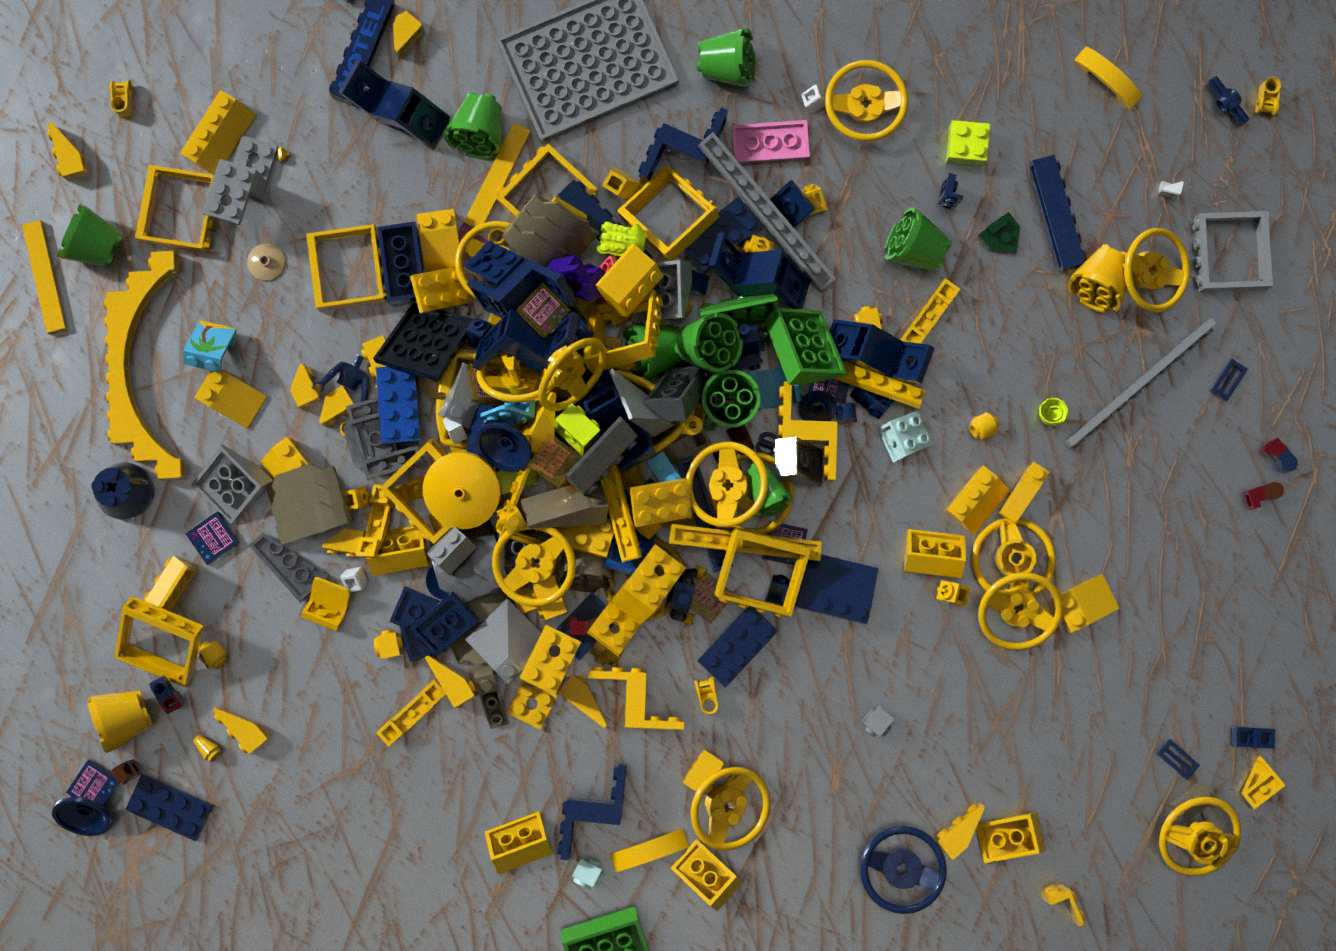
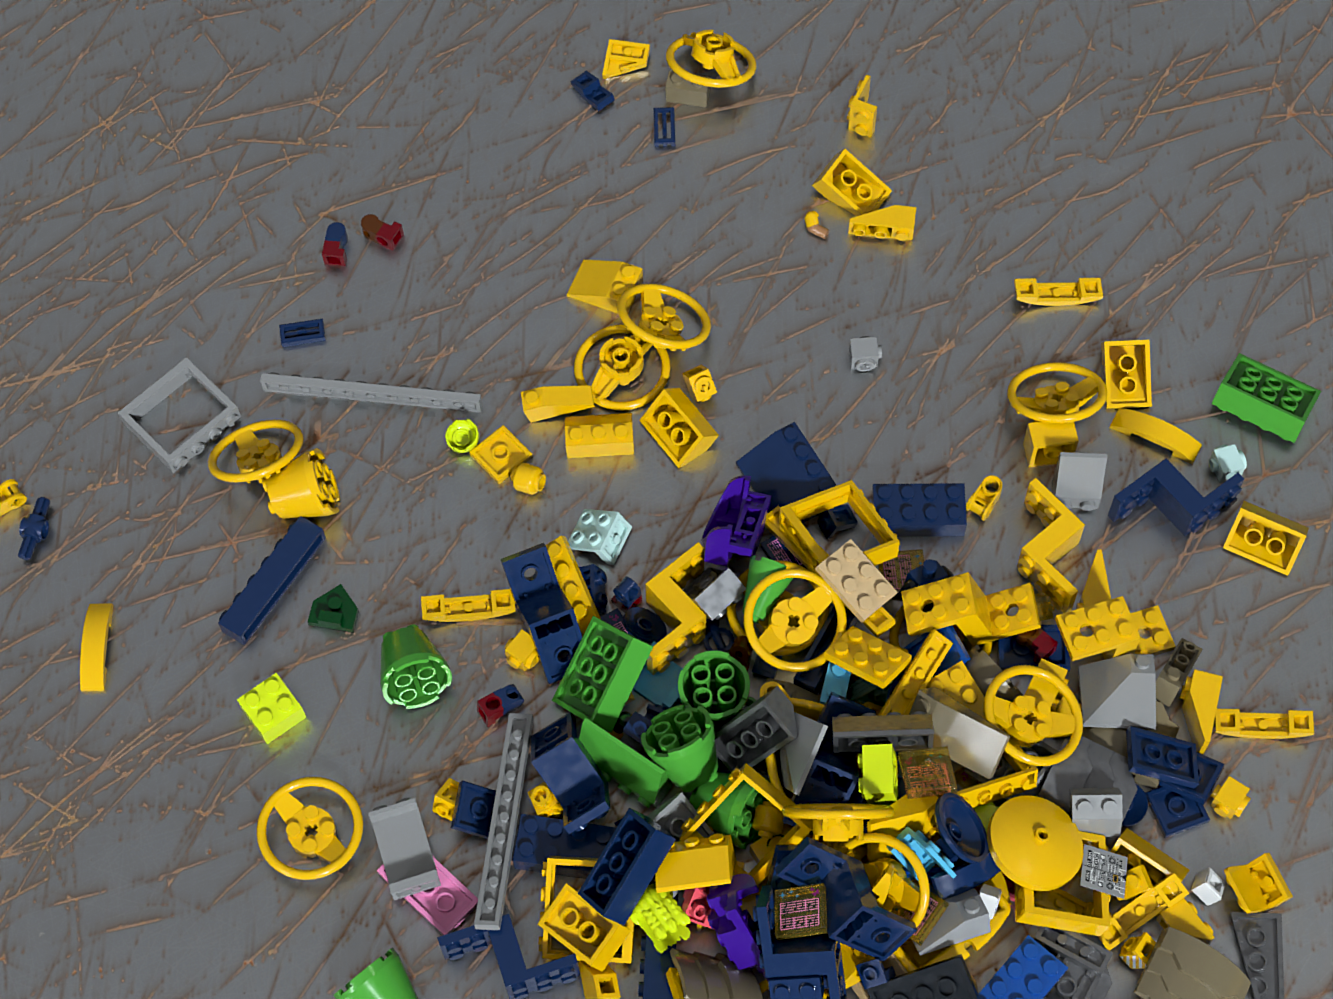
camera: 135 degrees left, 20 degrees down
yellow brick [496,502,526,533] -> none
white slope [801,84,825,113] -> none
dark blue piece [860,826,947,914] -> none
dark blue bracket [937,173,963,209] -> none
white slope [1158,181,1184,199] -> none
none -> light grey panel [368,798,441,900]
none -> yellow tile [469,425,533,484]
none -> leg [477,684,524,727]
none -> yellow slope [537,883,631,972]
none -> dark blue brick [578,808,676,925]
none -> dark purple piece [701,476,772,566]
none -> arm [804,211,829,239]
none -> tan plate [815,539,898,623]
none -> yellow slope [1014,278,1103,306]
none -> light grey slope [1052,452,1107,511]
none -> light grey sticker [1080,844,1128,899]
none -> yellow bracket [1117,865,1154,901]

